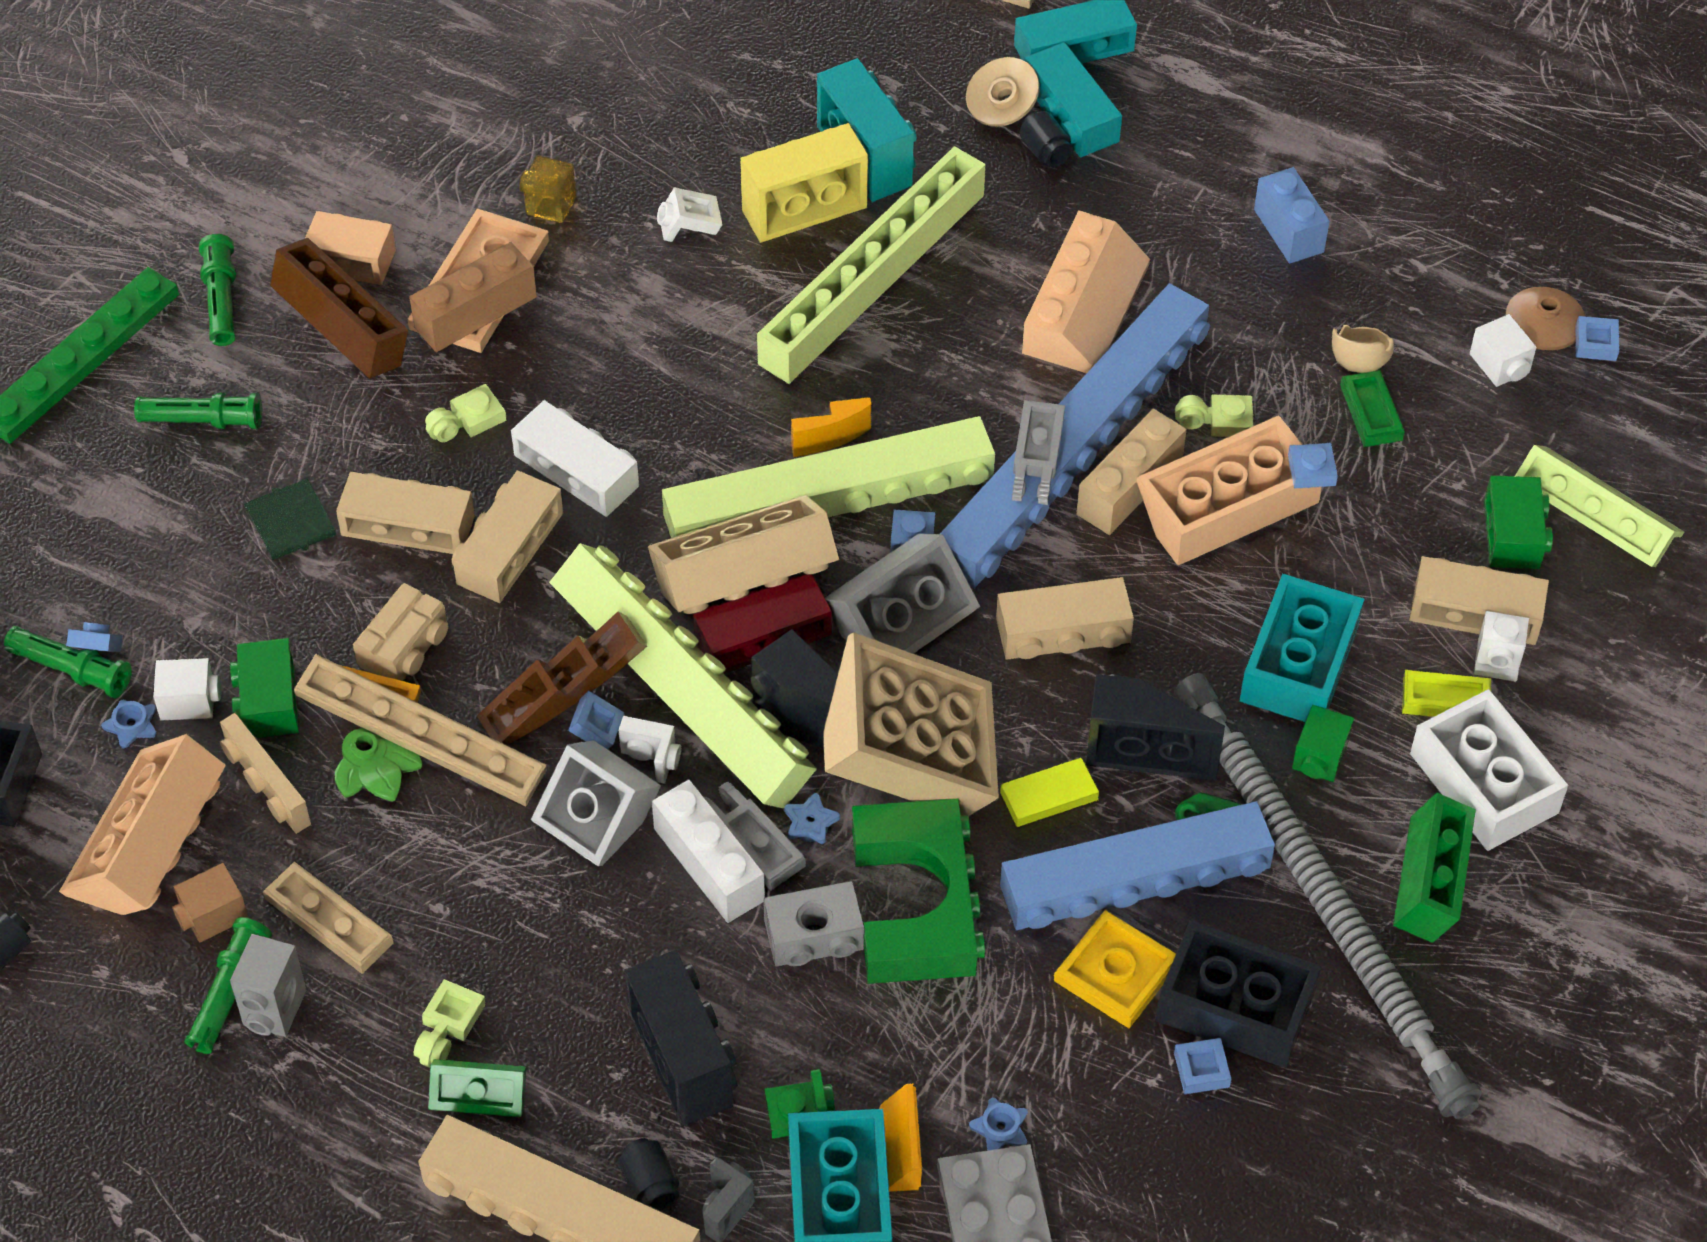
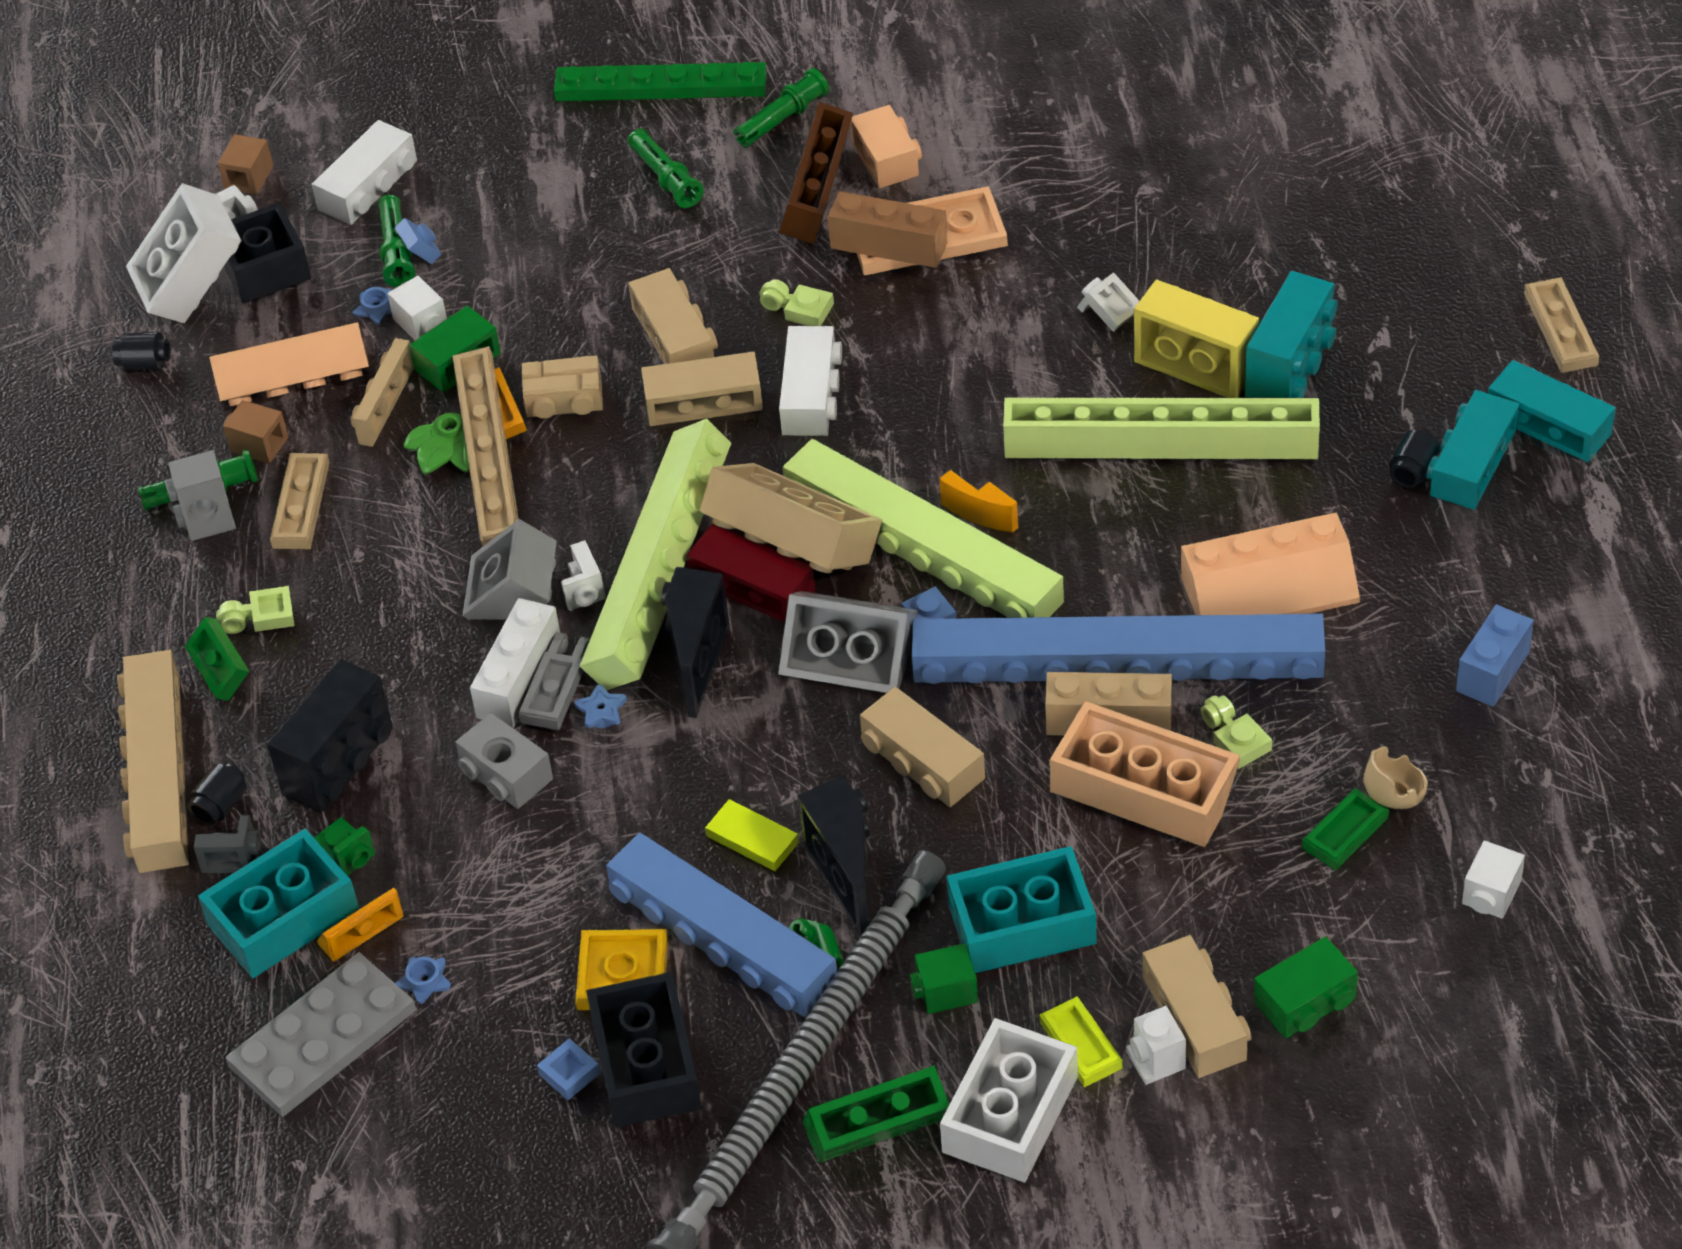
camera: 60 degrees right, 5 degrees down
clear green piece [244,478,336,560] -> none
reddish brown slope [477,611,648,746] -> none
clear yellow brick [520,155,576,223] -> none
medium blue plate [568,691,624,749] -> none
tan slope [824,632,999,816] -> none
green arch [852,798,985,984] -> none
tan dish [966,57,1040,127] -> none
light grey hinge [1012,400,1065,505] -> none
medium blue plate [1288,443,1338,489] -> none
medium nougat dish [1505,287,1585,350] -> none
yellowish green panel [1515,445,1684,567] -> none
medium blue plate [1575,316,1619,361] -> none

